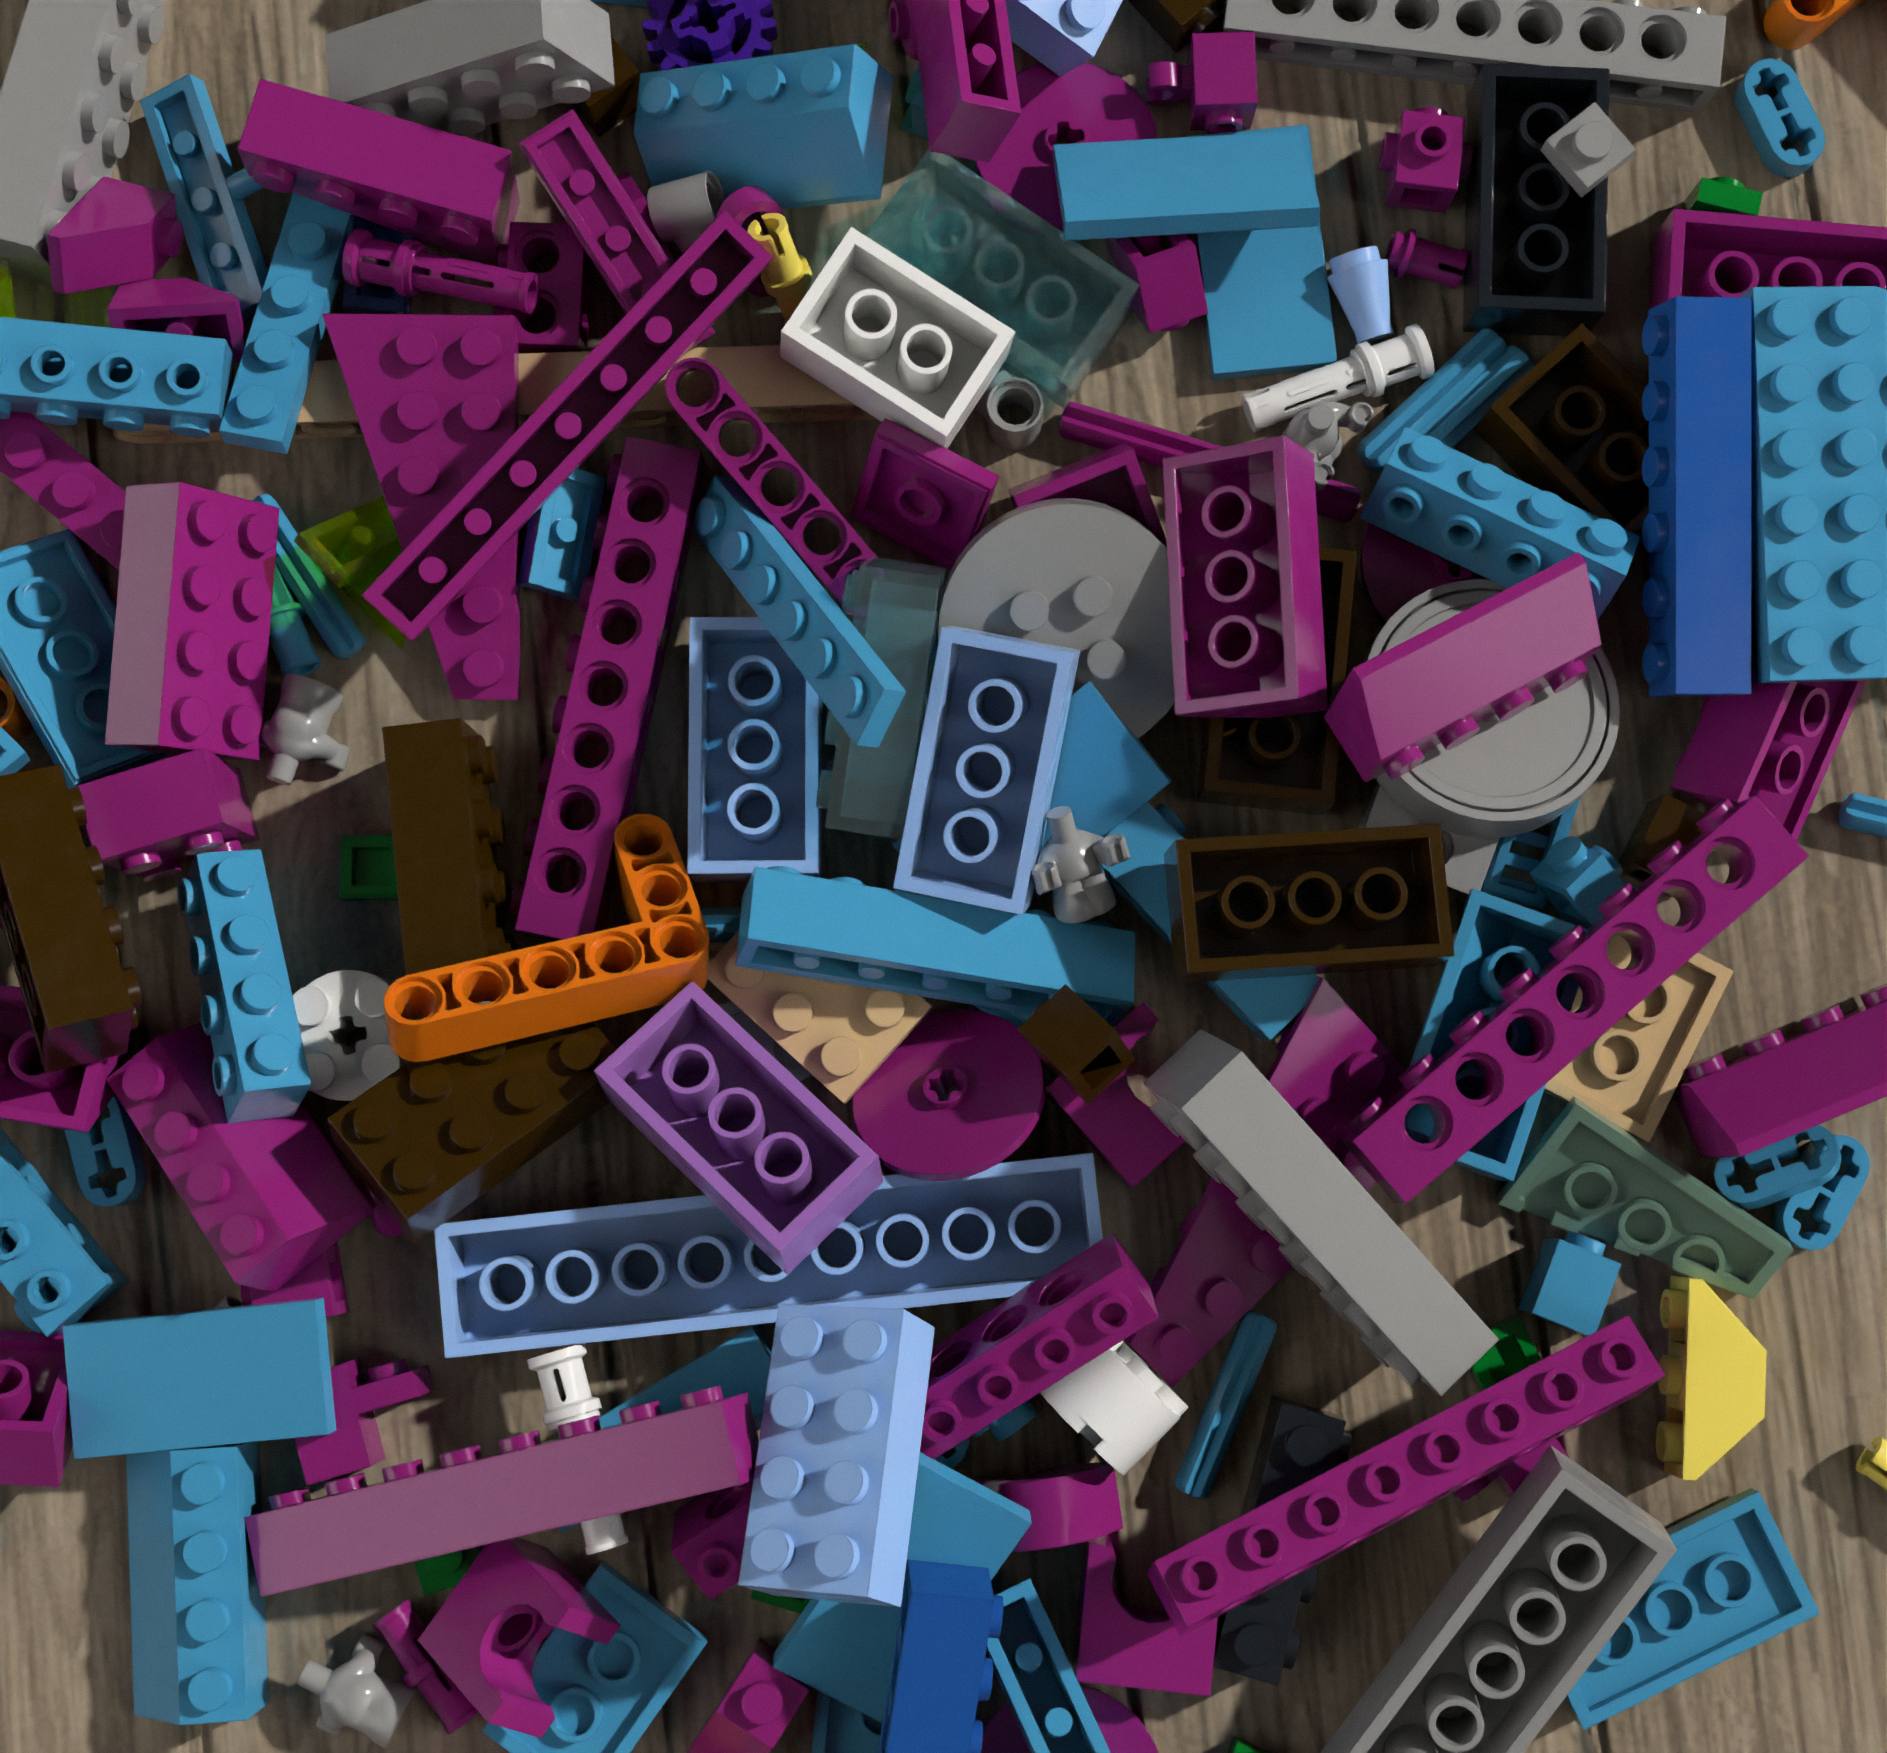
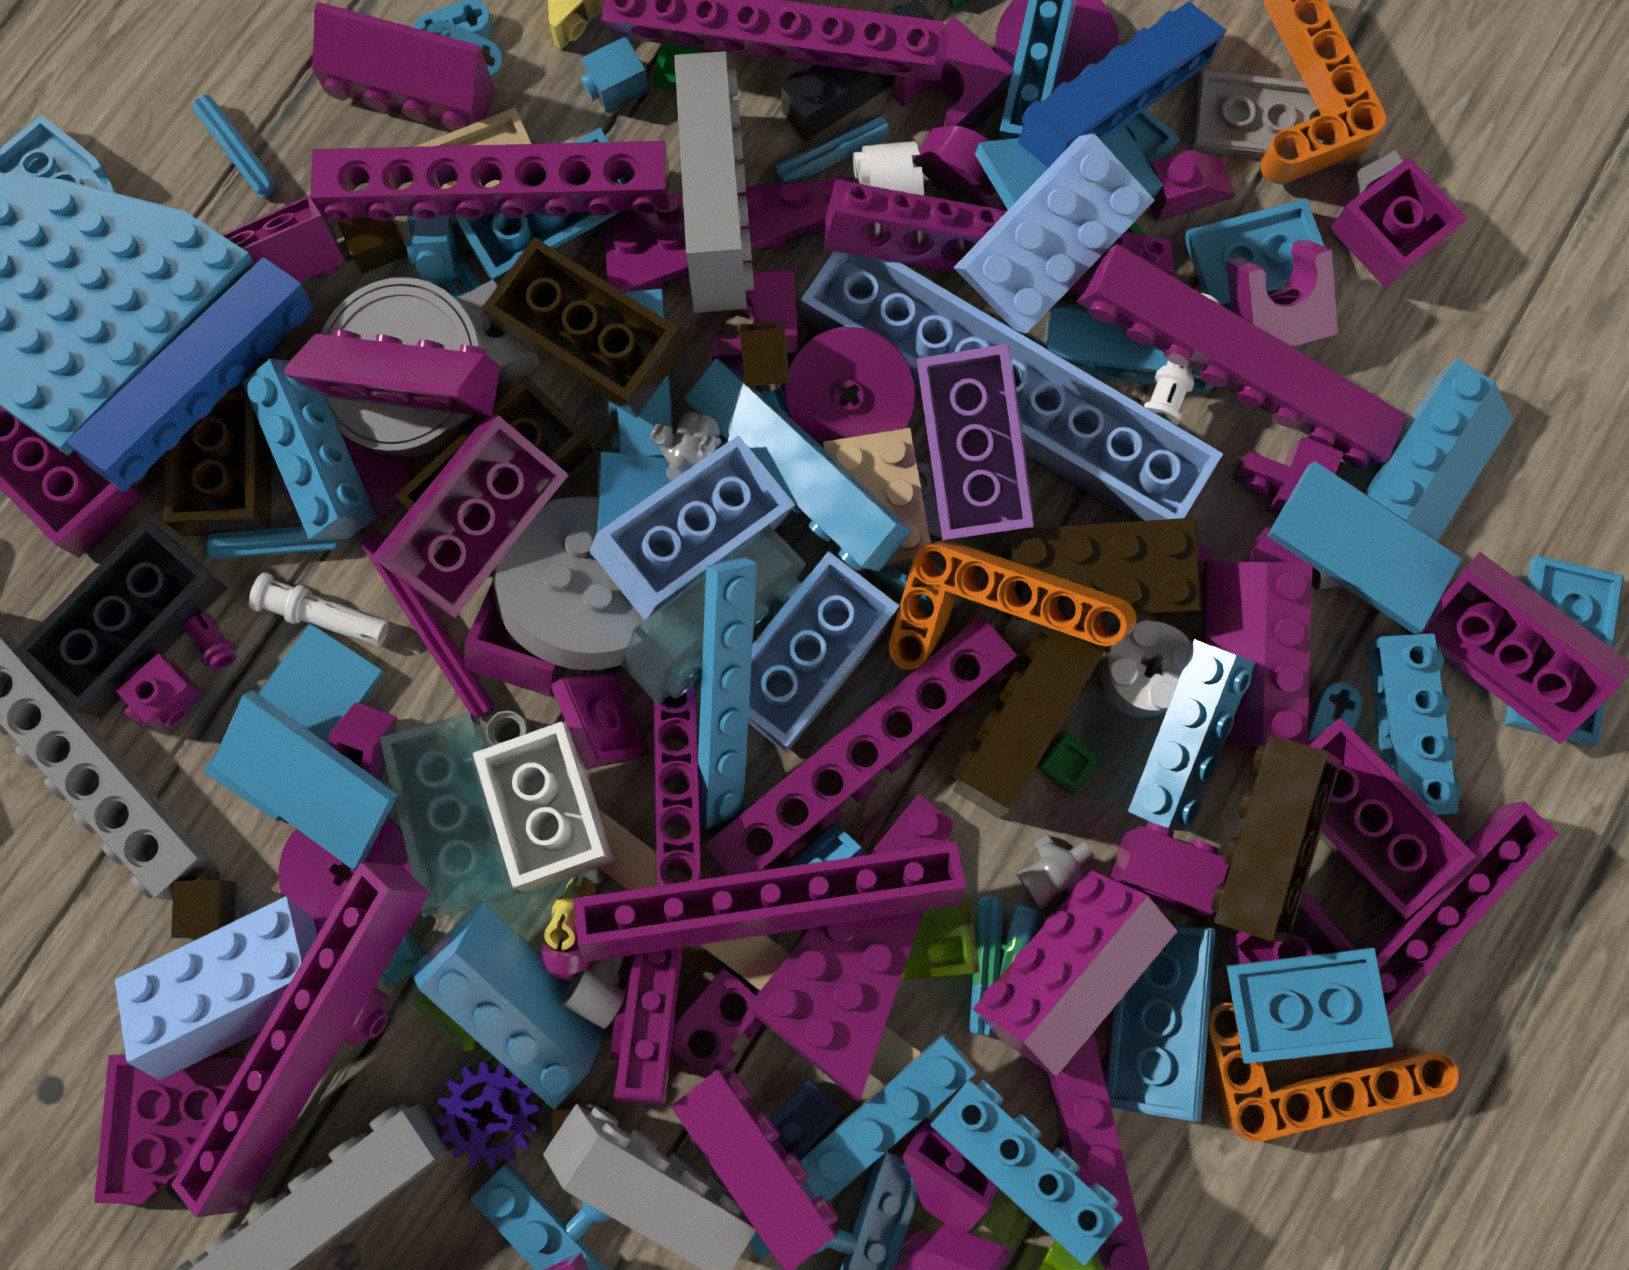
camera: 145 degrees left, 5 degrees down
light grey piece [297,1633,416,1748] -> none
magenta pin [342,228,540,314] -> none
magenta pin [372,1599,479,1735] -> none
magenta brick [1146,32,1258,134] -> none
light grey piece [1281,401,1374,492] -> none
light blue cone [1327,246,1394,344] -> none
dark azure axle [1357,328,1508,472] -> none
sand green wing [1496,1096,1794,1299] -> none
light grey plate [1540,102,1636,198] -> none
green plate [1682,177,1763,216] -> none

